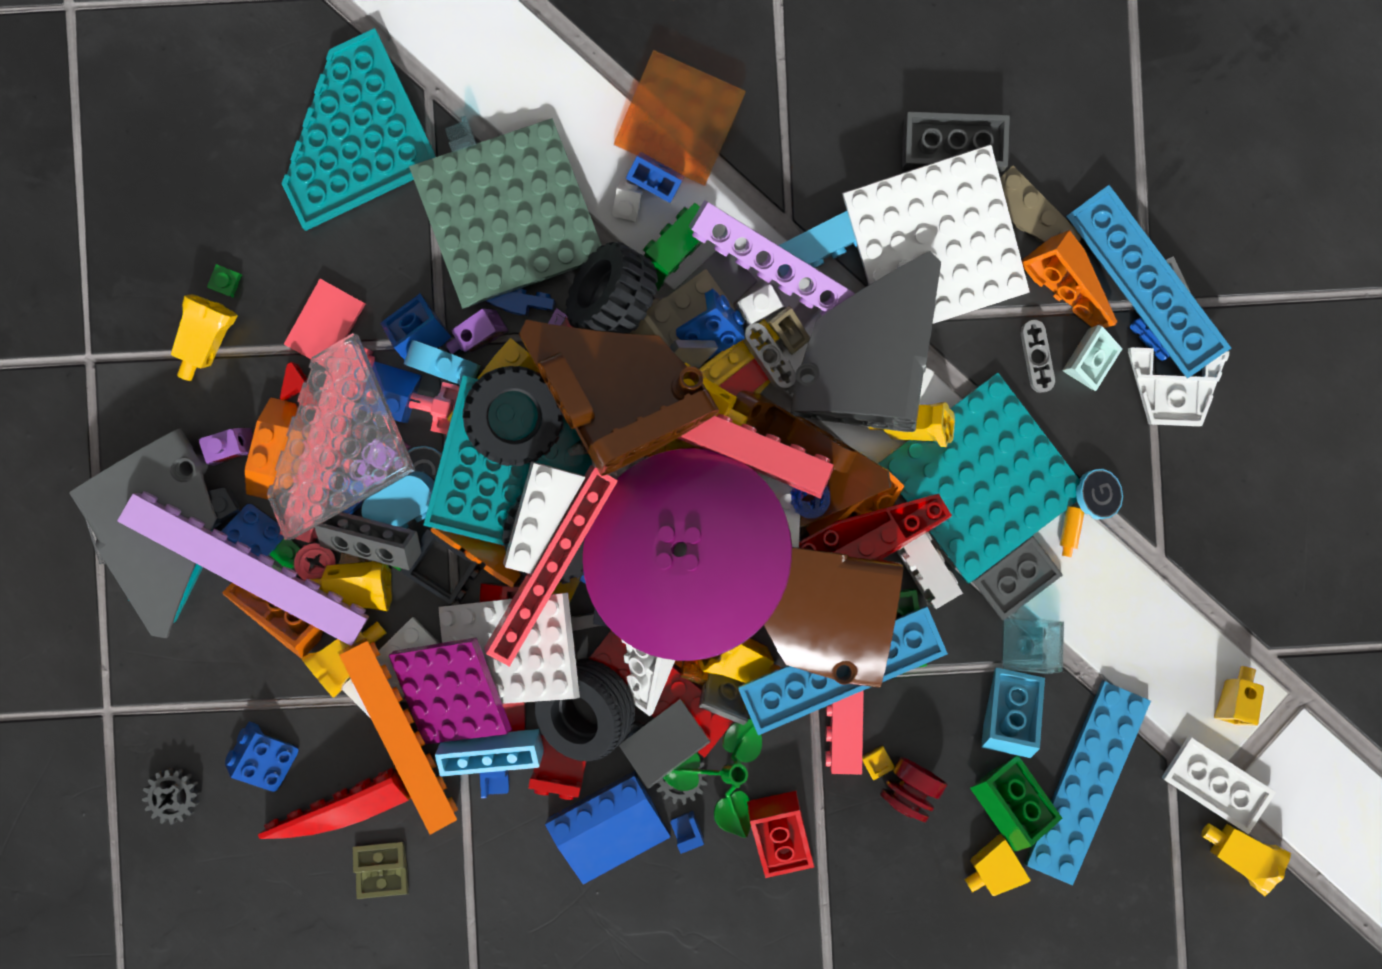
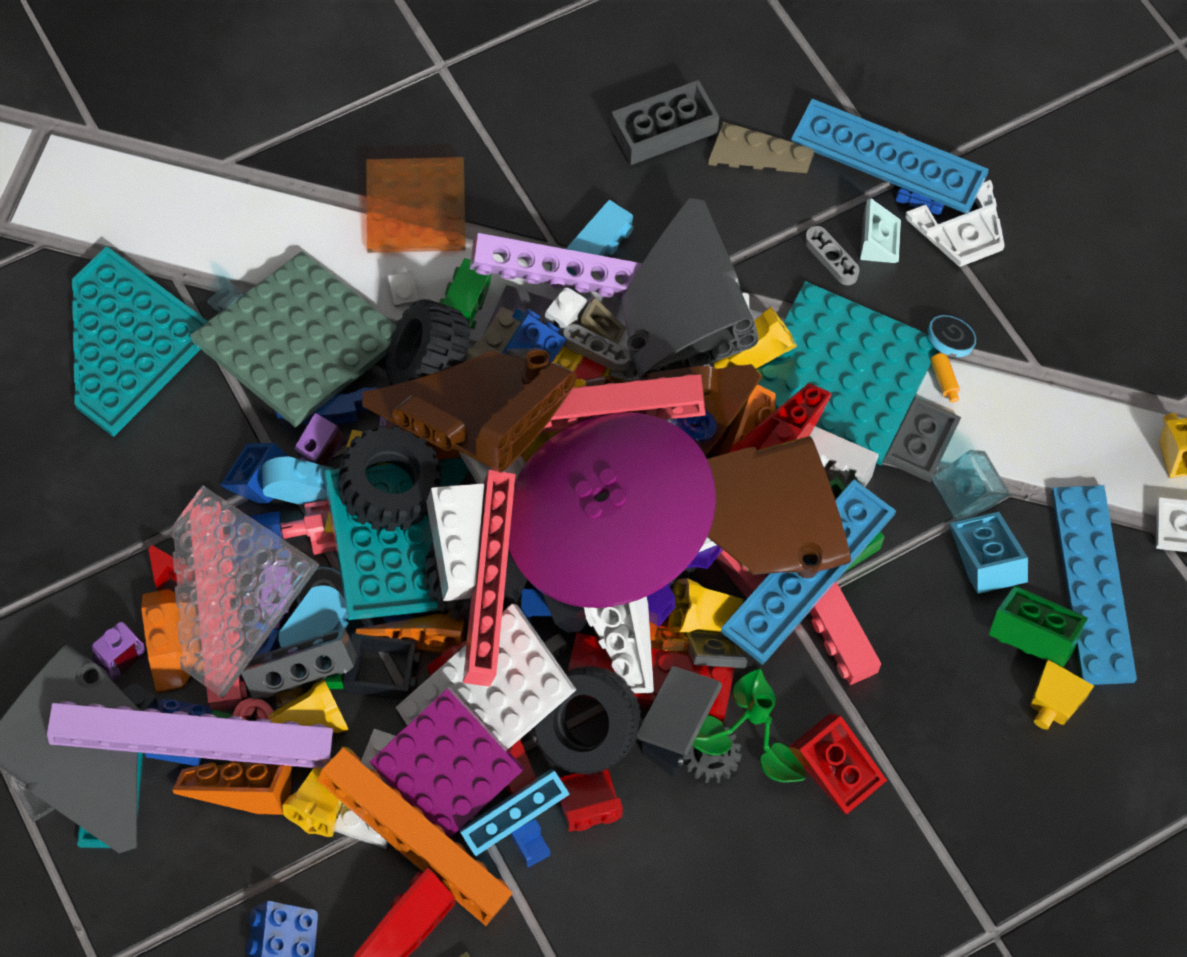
camera: 30 degrees left, 25 degrees down
yellow piece [171,294,238,381] -> none
green plate [207,264,242,298] -> none
coral tile [284,279,365,369] -> none
blue slope [545,771,671,884] -> none
blue brick [625,152,685,203] -> none
blue panel [671,811,704,854] -> none
white plate [842,145,1029,324] -> none
yellow tile [862,745,895,780] -> none
dark red wheel [880,757,948,822] -> none
orange wedge [1021,230,1117,328] -> none

